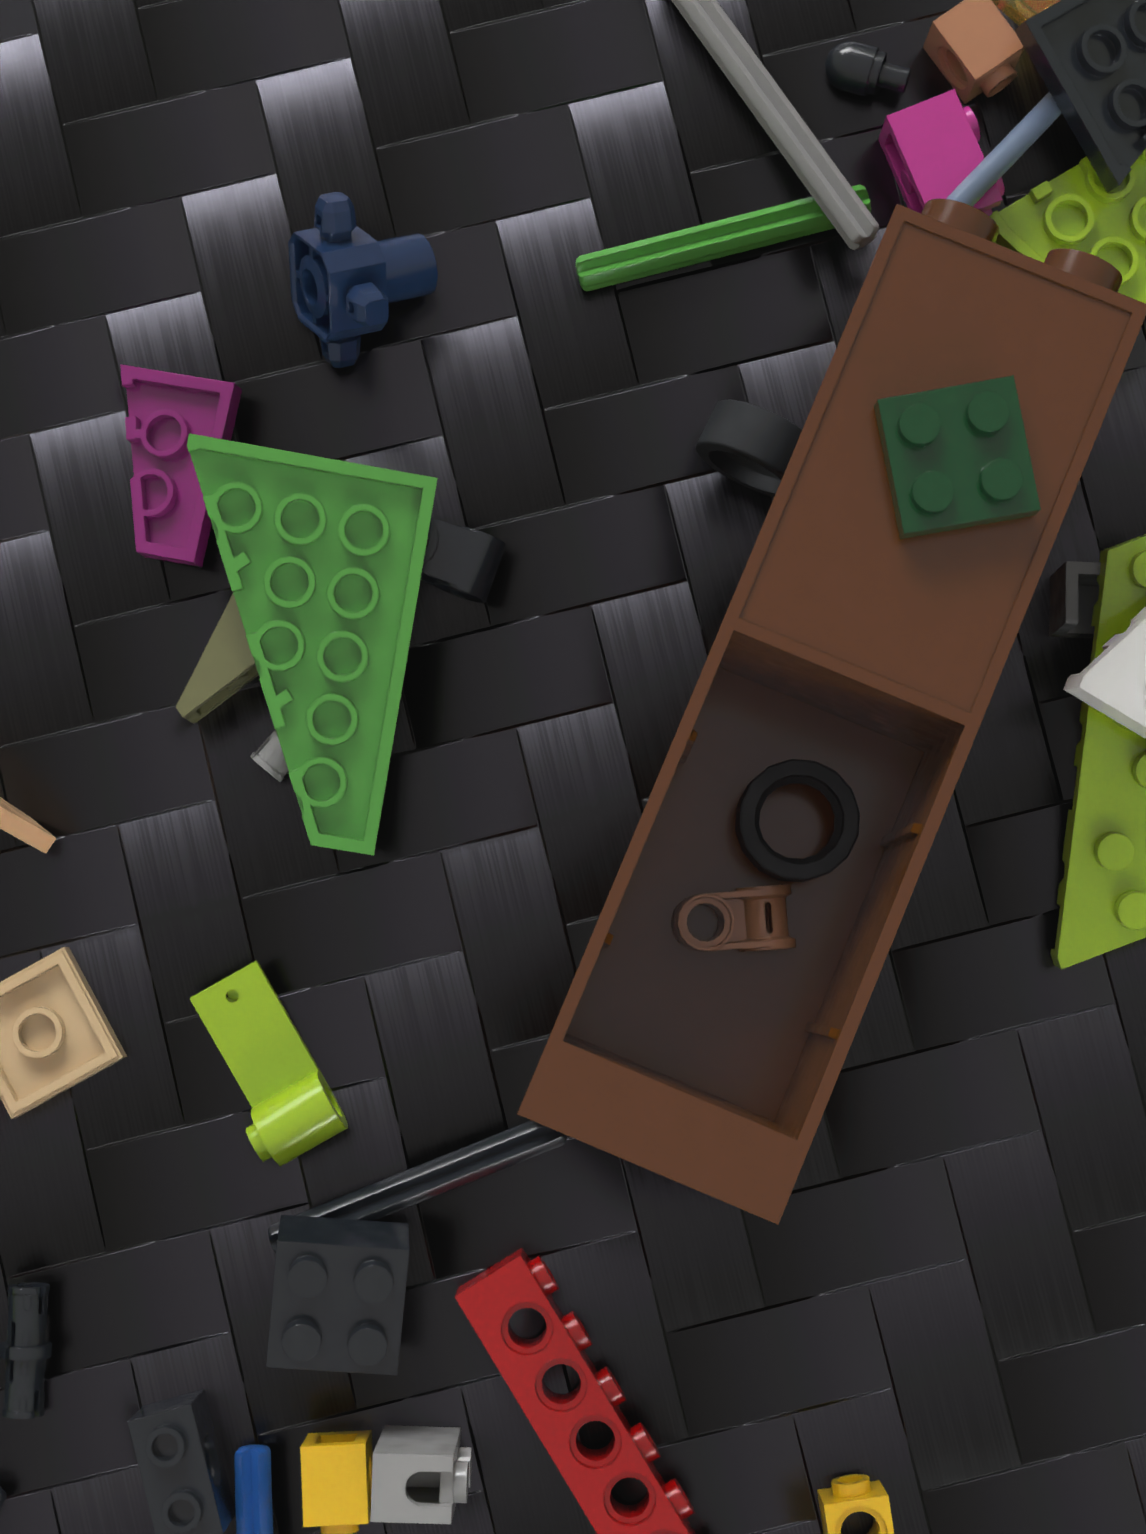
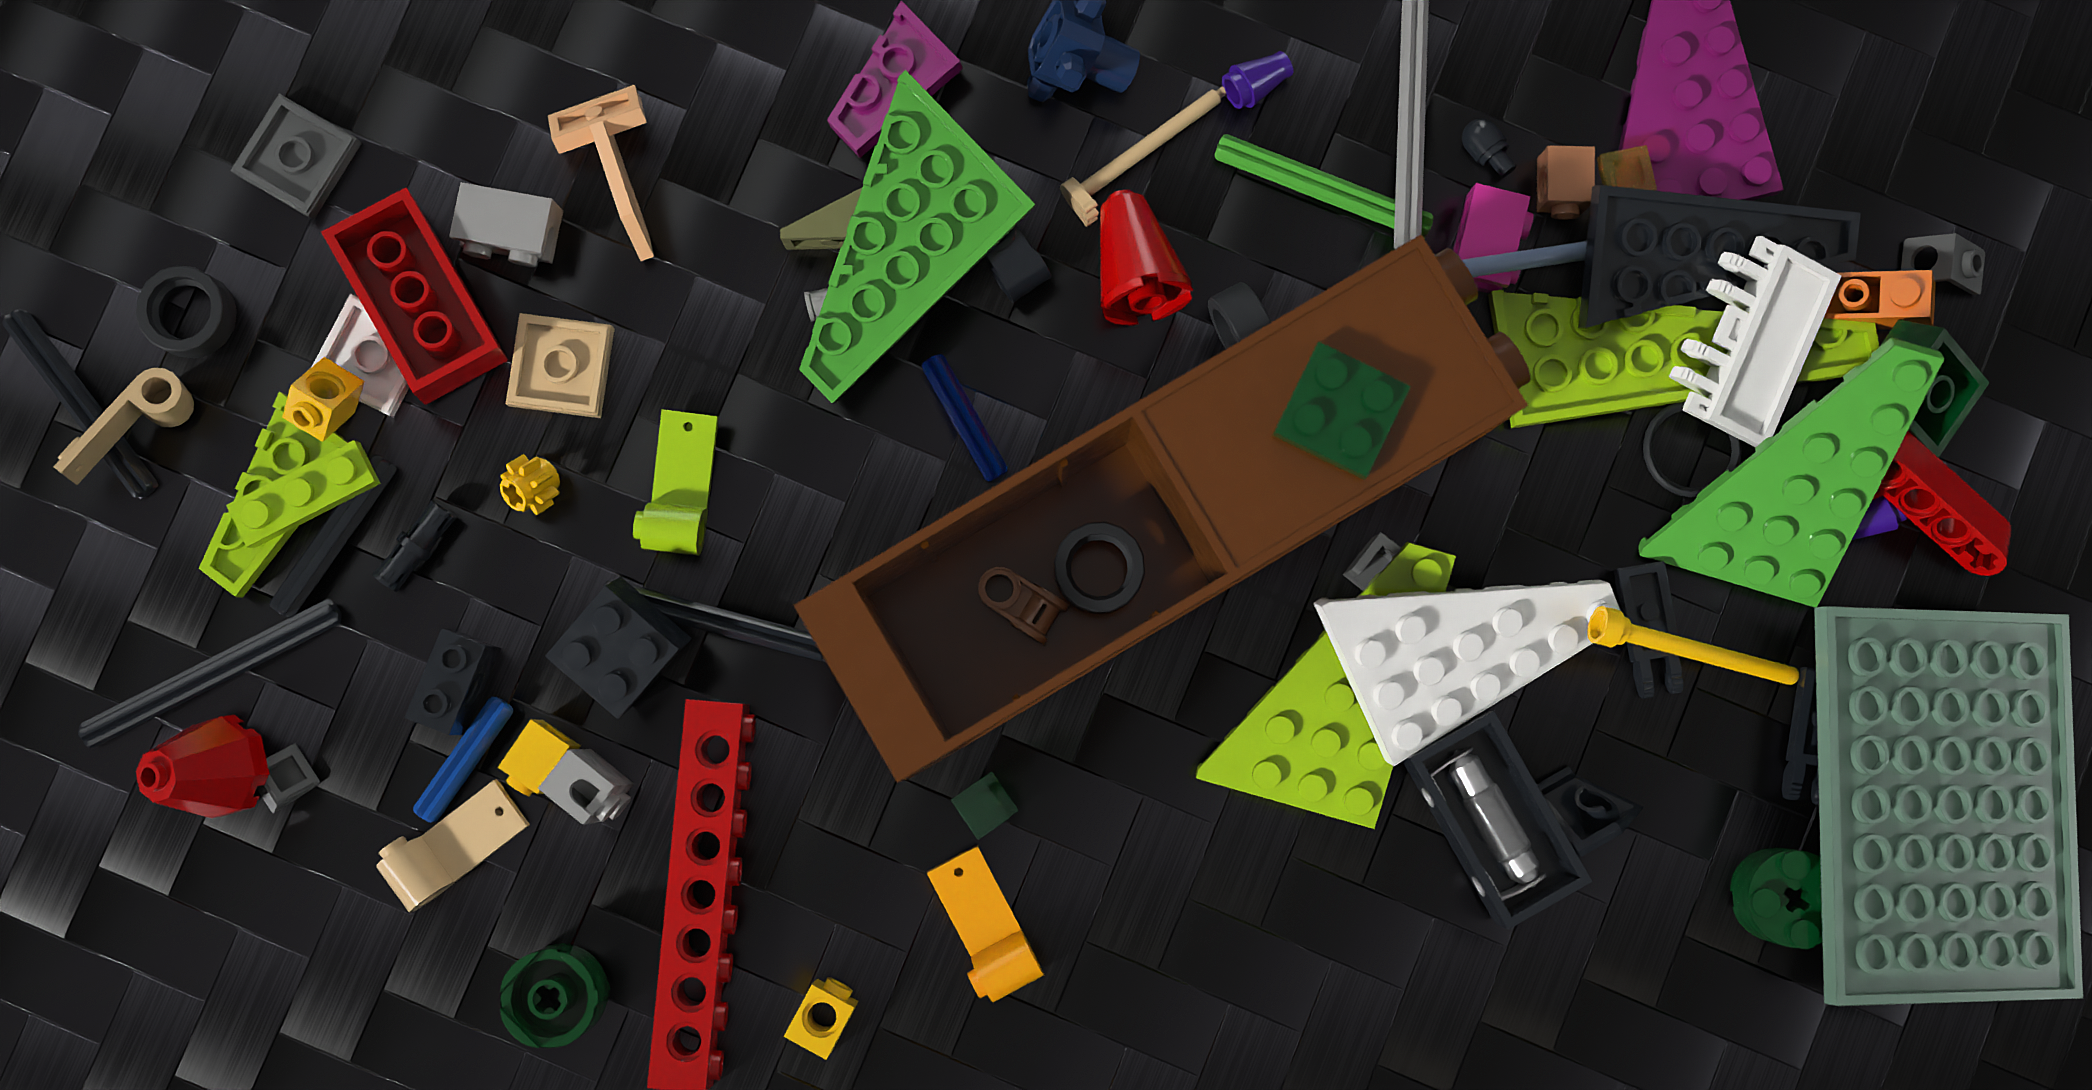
camera: 35 degrees right, 0 degrees up
none -> yellow gear [500,454,560,515]
none -> clear blue axle [922,354,1007,481]
none -> light orange door [927,845,1044,1002]
none -> clear green brick [951,772,1019,840]
none -> tan piece [1060,86,1226,227]
none -> red cone [1100,190,1193,325]
none -> dark purple cone [1222,51,1293,109]

